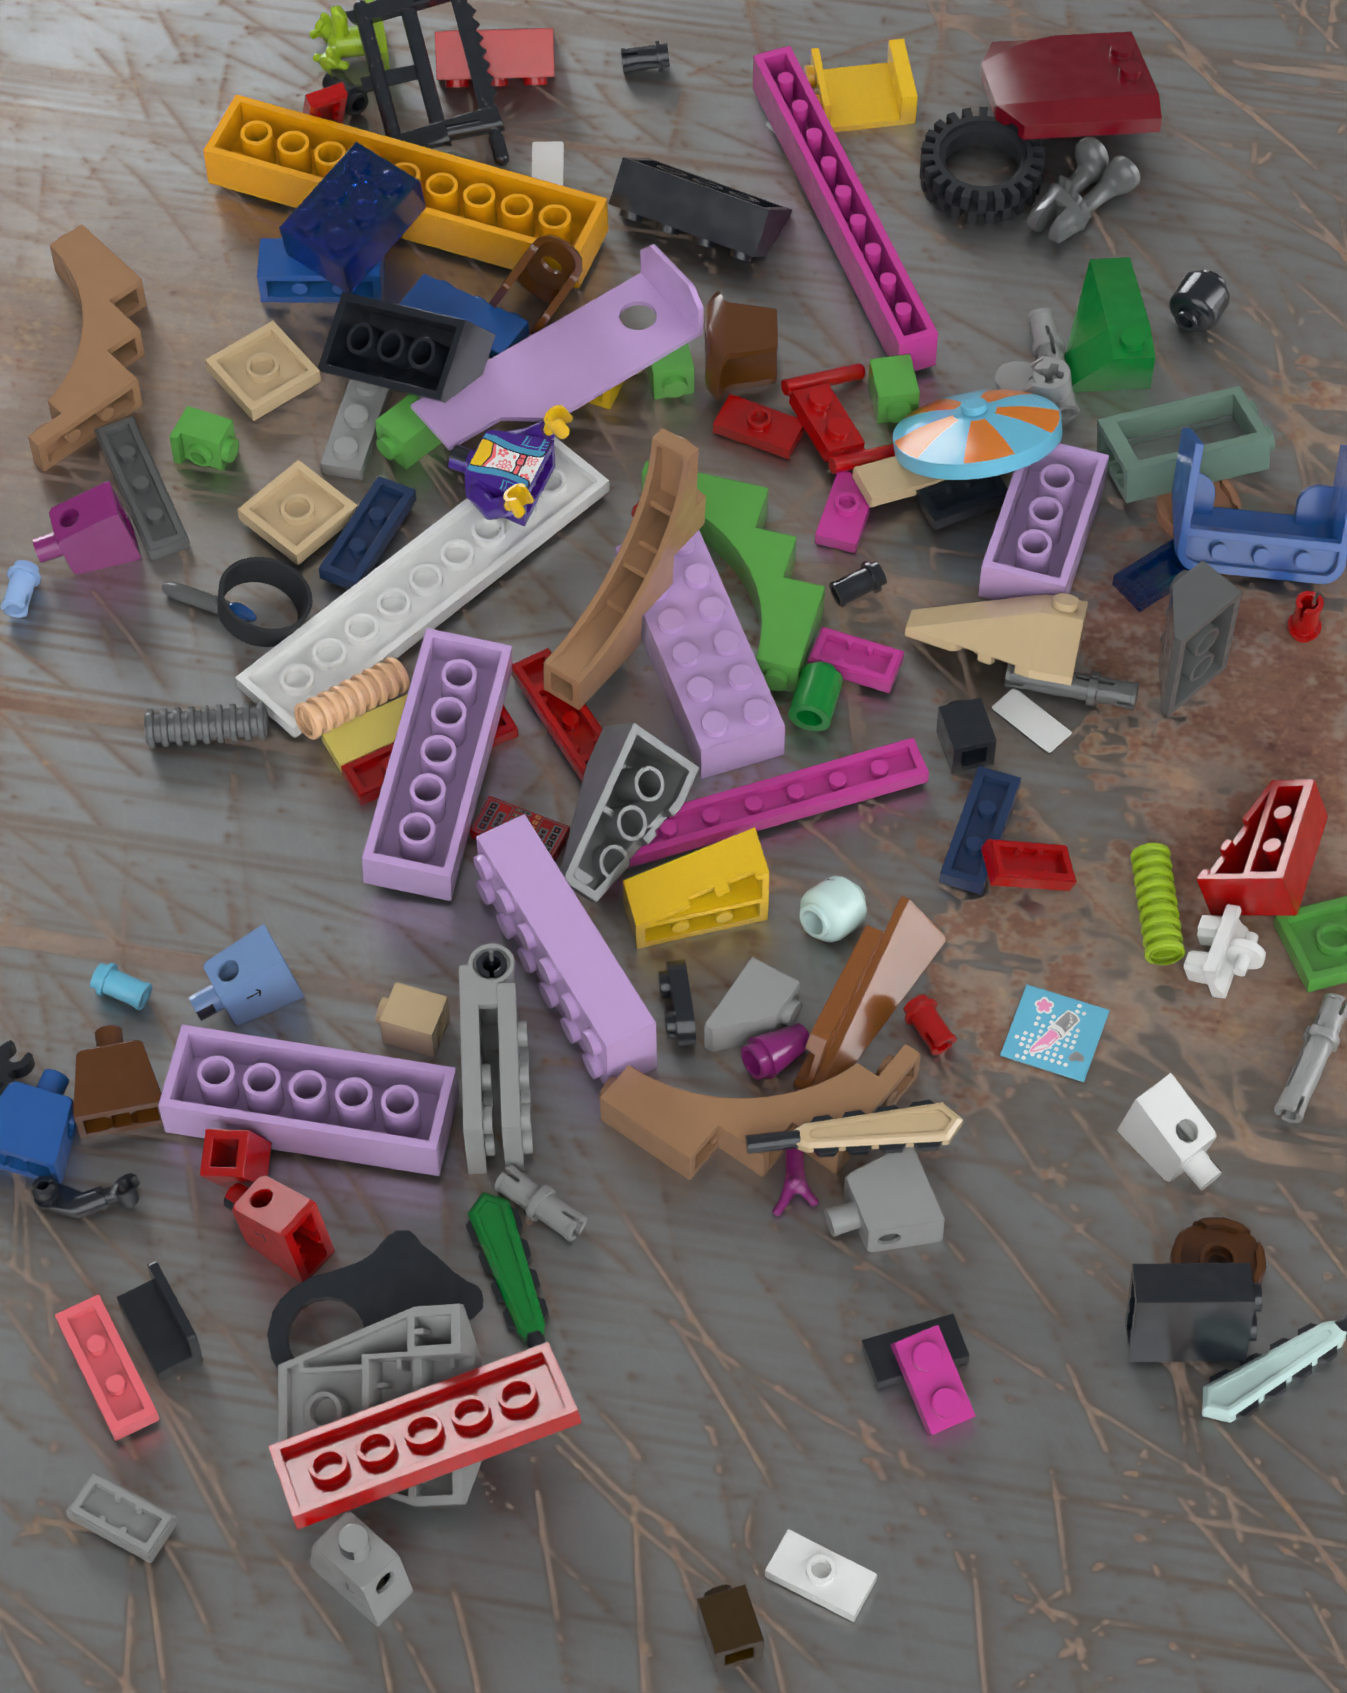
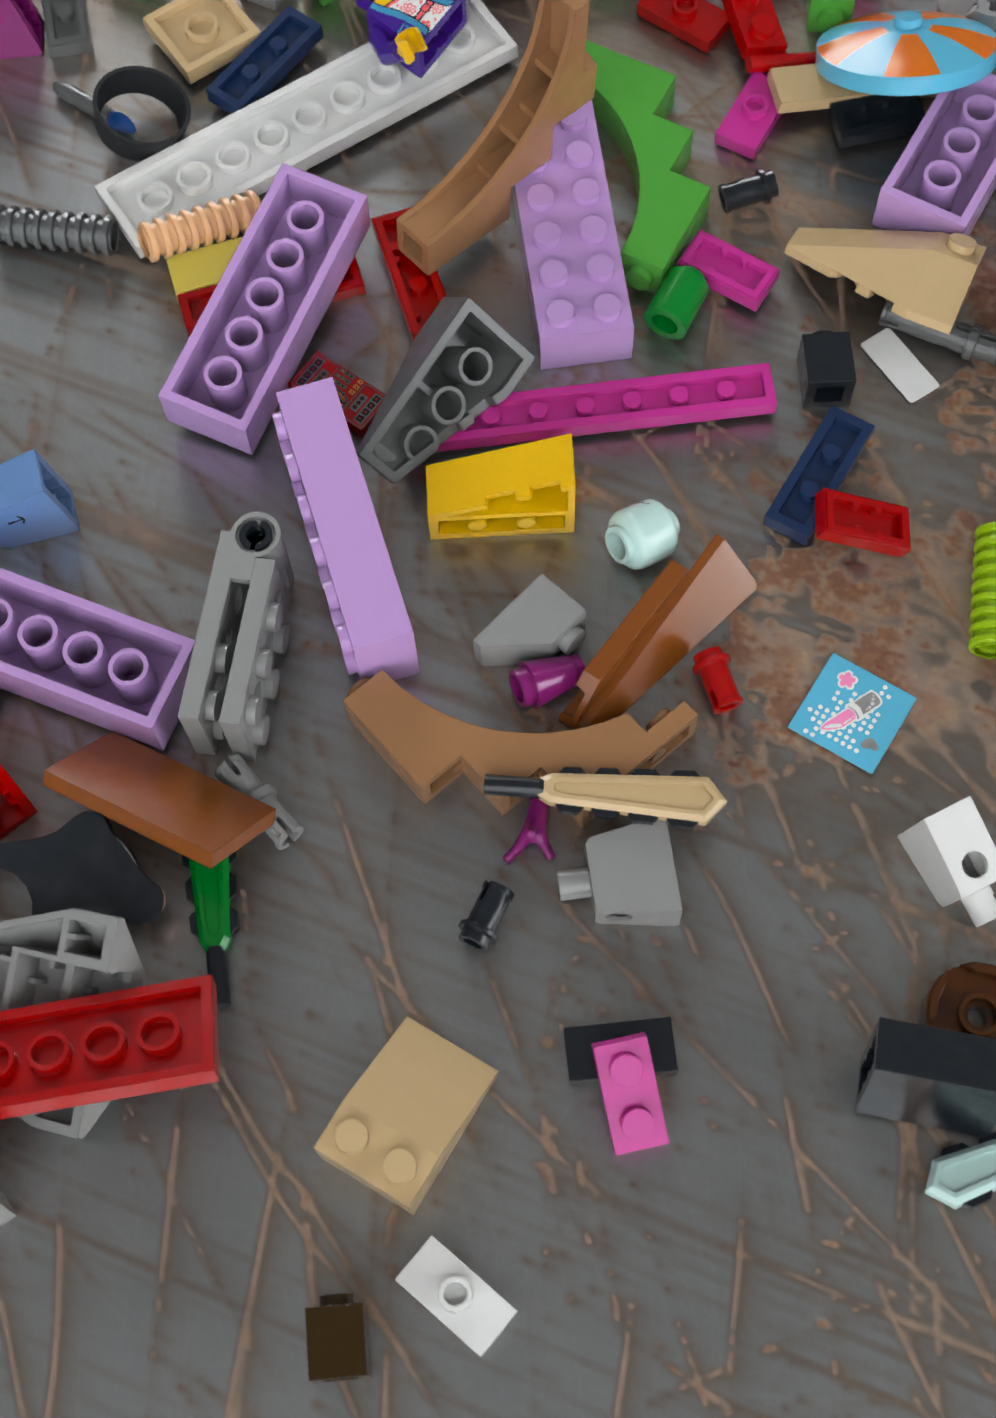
camera: 15 degrees right, 10 degrees up
tan brick [375,982,450,1058] -> none
black plate [658,959,696,1046] -> none
none -> dark orange tile [43,731,276,869]
none -> tan slope [314,1017,499,1215]
none -> black pin [458,880,515,952]

